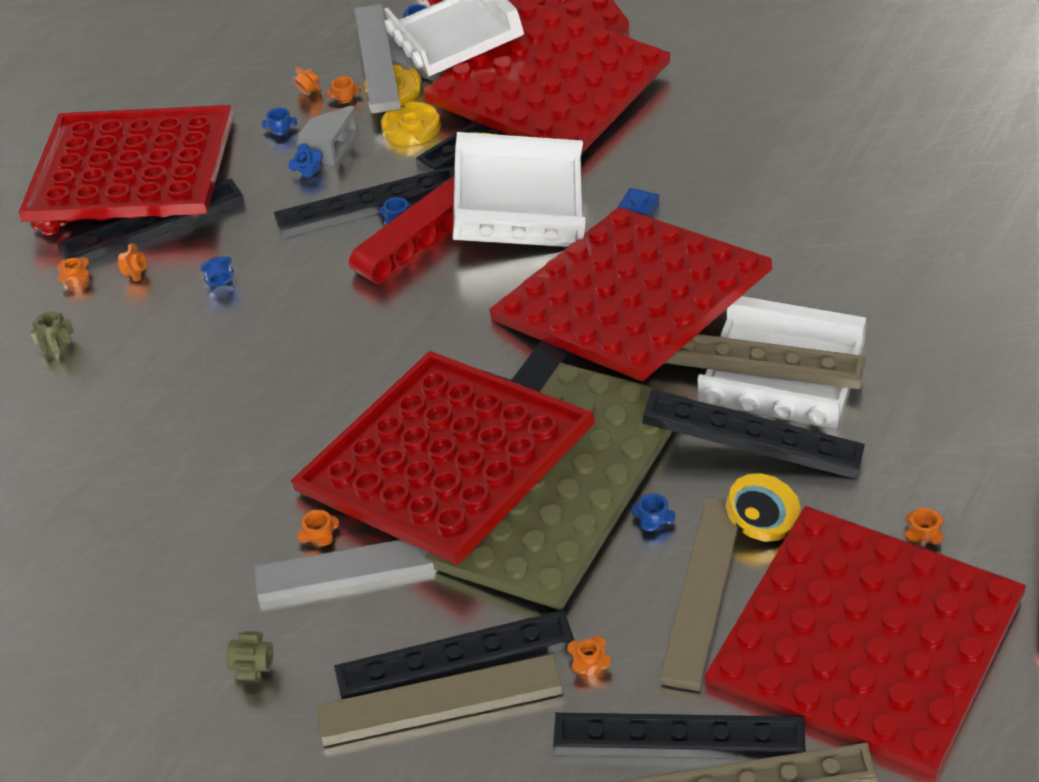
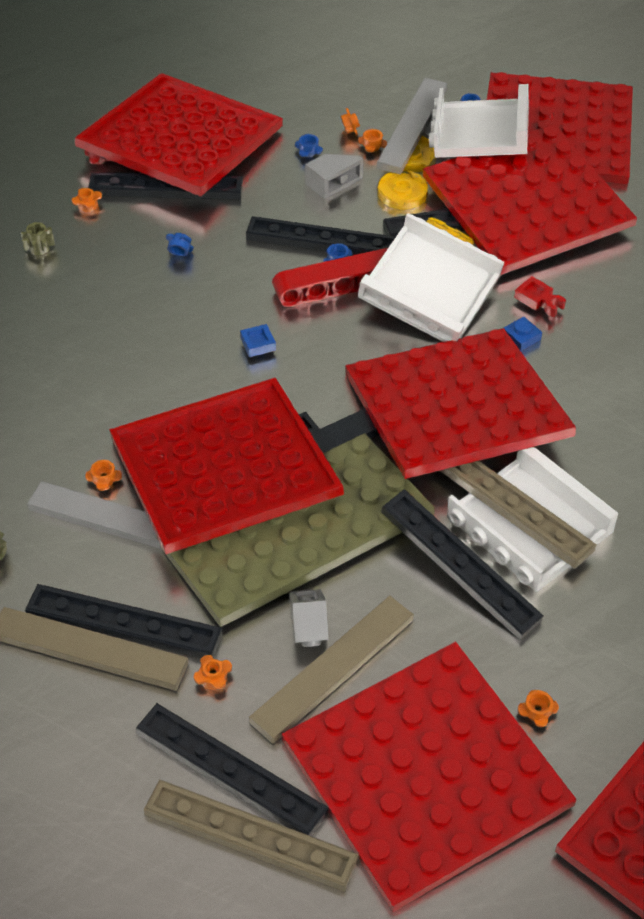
camera: 25 degrees right, 5 degrees up
orange plate [118,243,147,282] -> none
blue plate [289,143,323,178] -> none
blue plate [631,493,675,531] -> none
tile [725,473,801,542] -> none
none -> blue plate [240,324,276,357]
none -> light grey slope [289,589,329,647]
none -> red plate [514,276,566,317]

